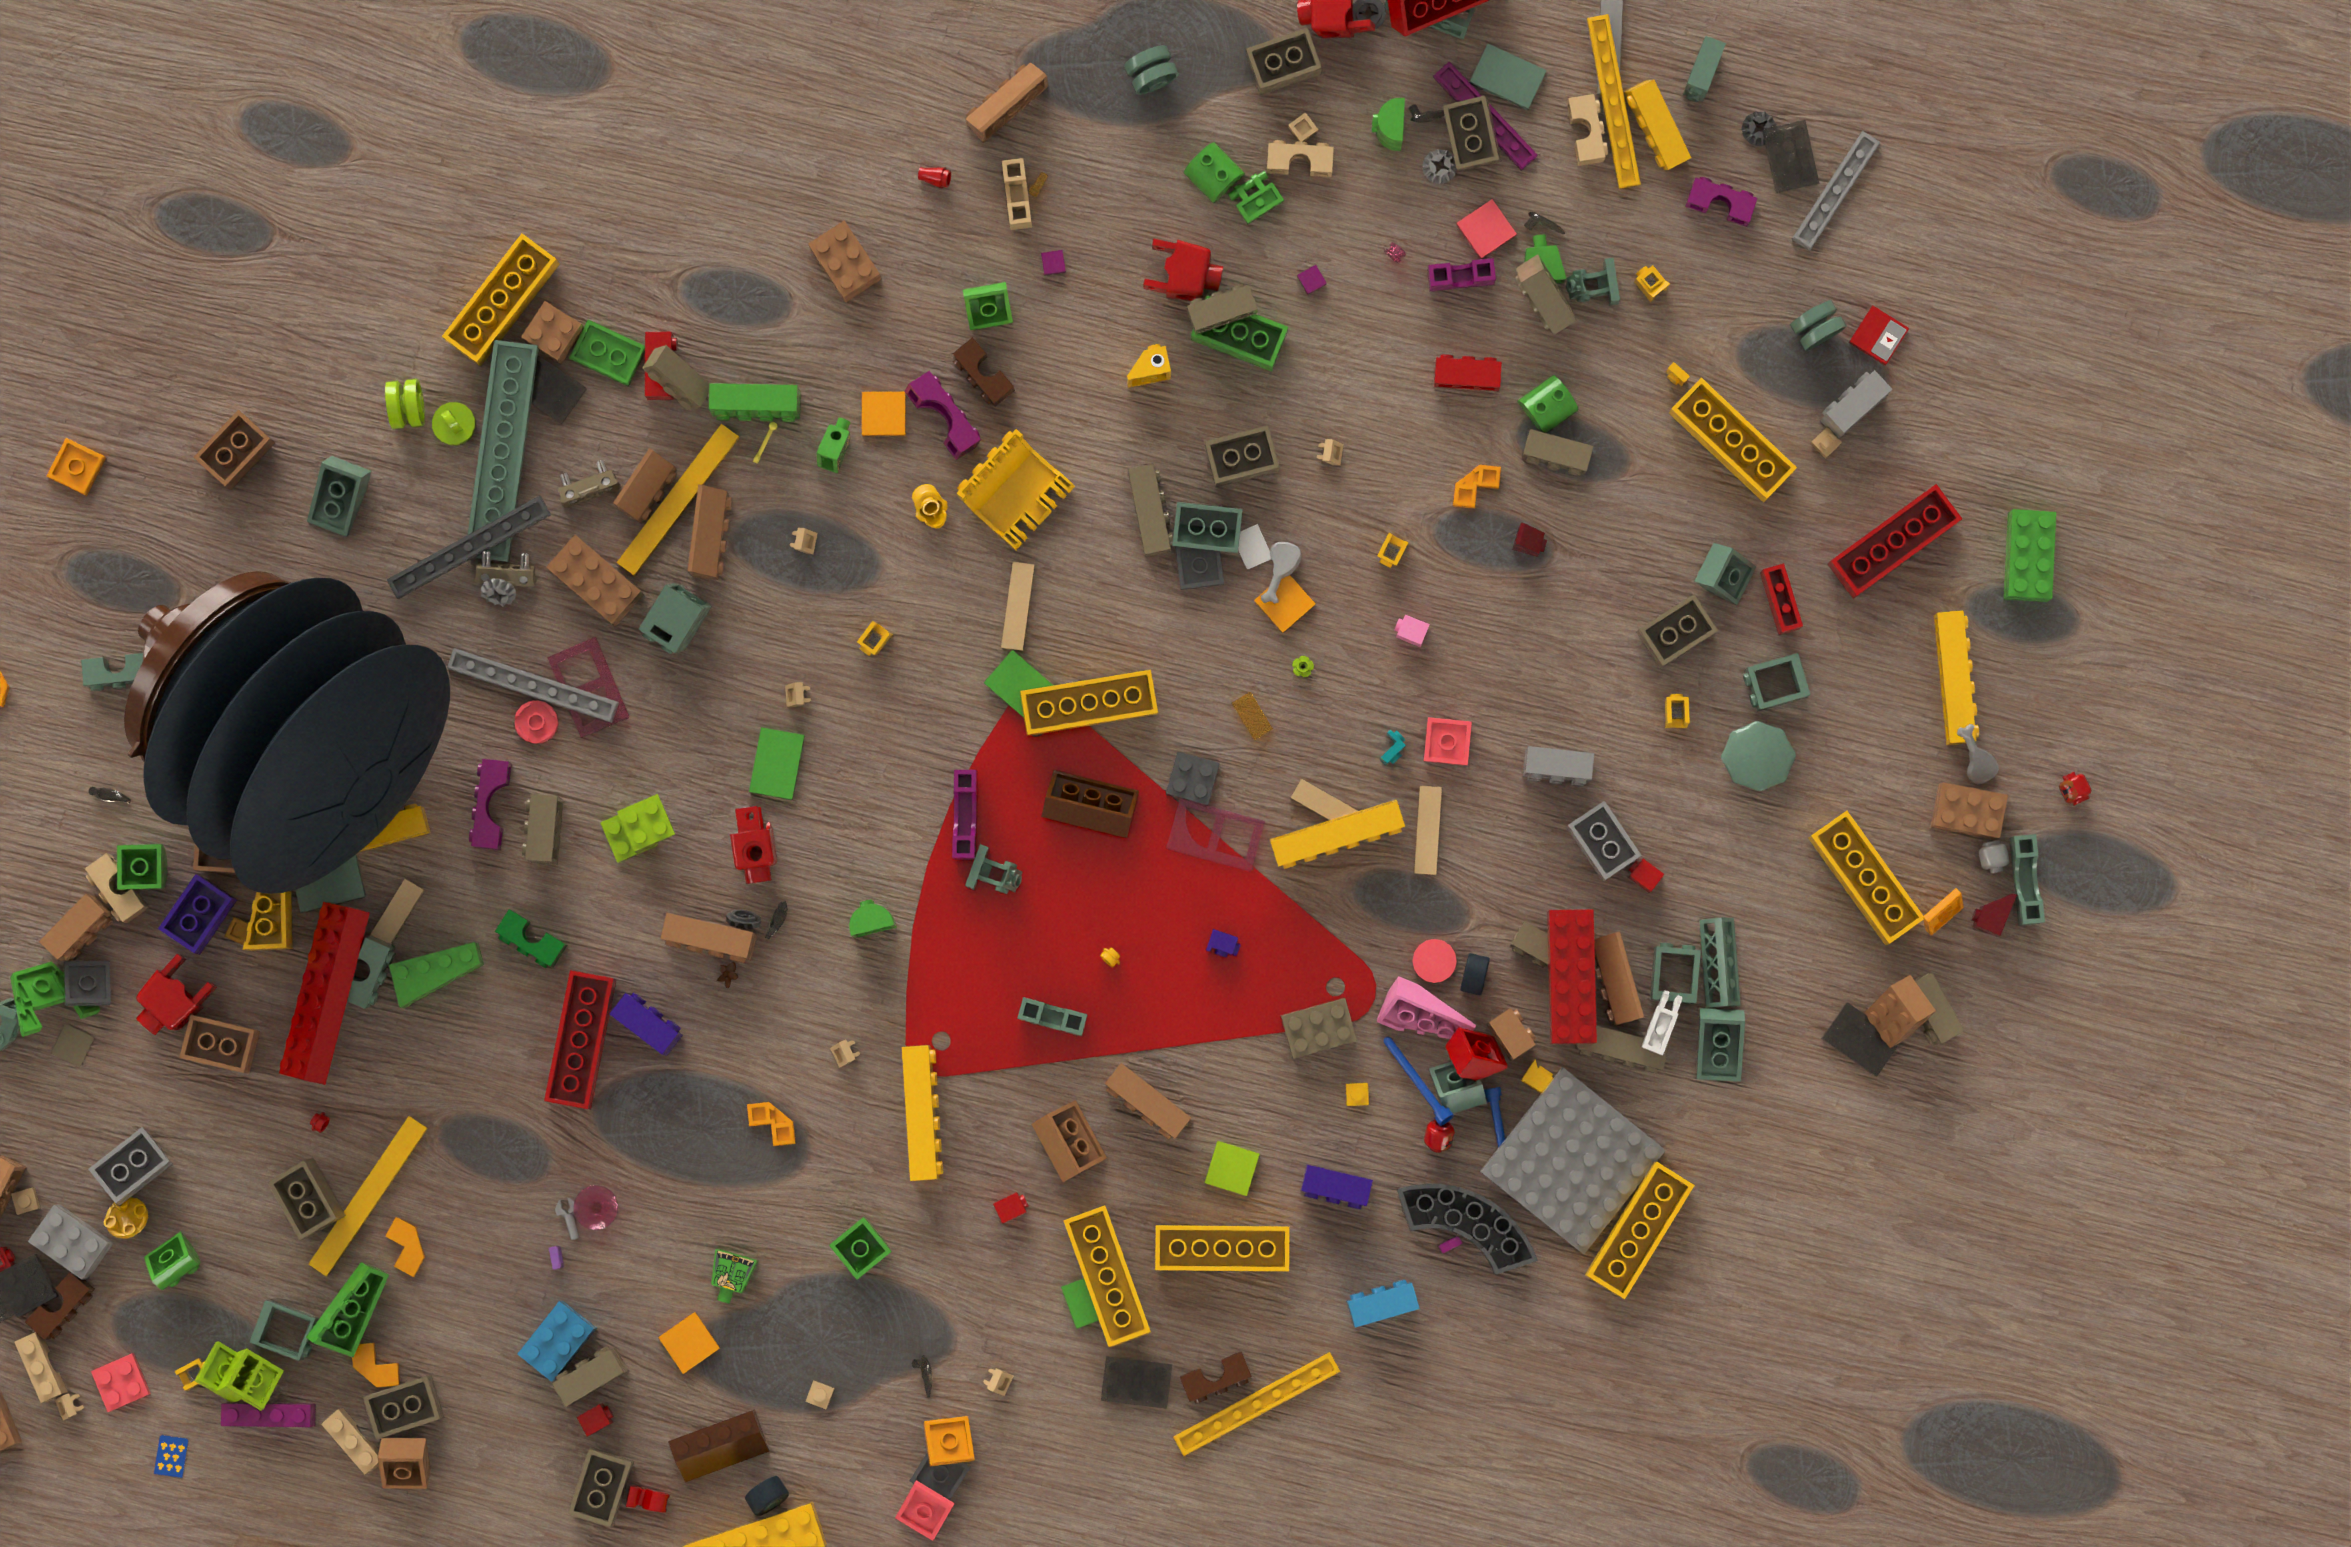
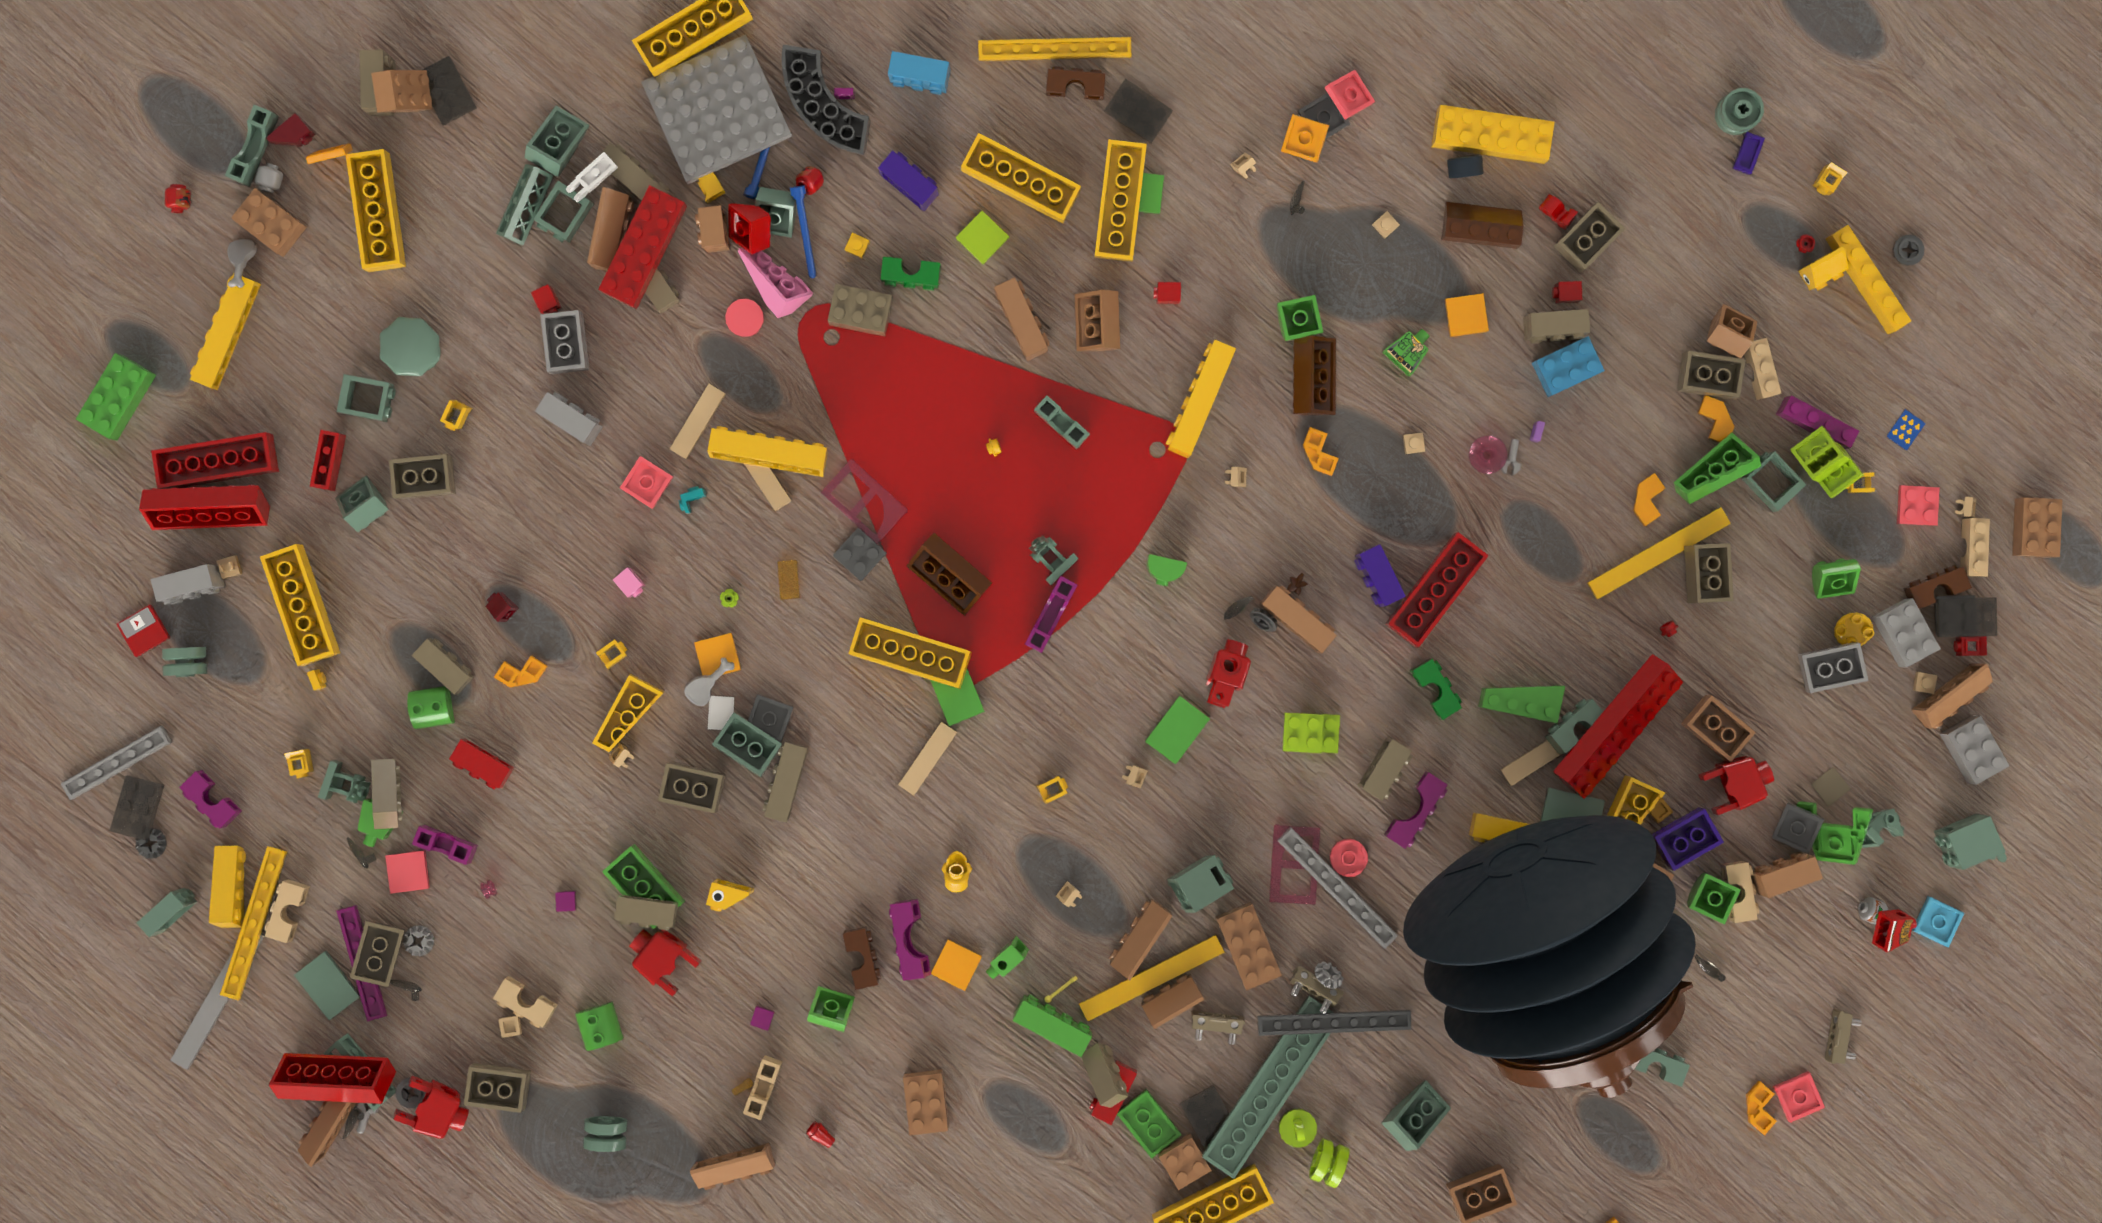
camera: 155 degrees left, 5 degrees up
yellow hinge [957,429,1075,550] -> none
dark purple brick [1206,929,1241,958] -> none
bright green plate [1228,171,1284,225] -> none
bright green brick [1372,98,1405,151] -> none
black wheel [1460,953,1490,996] -> none
none -> red brick [139,485,270,530]
none -> yellow wedge [592,674,664,752]
none -> green arch [880,257,941,291]
none -> reddish brown slope [1293,335,1336,415]
none -> tan plate [1403,433,1425,454]

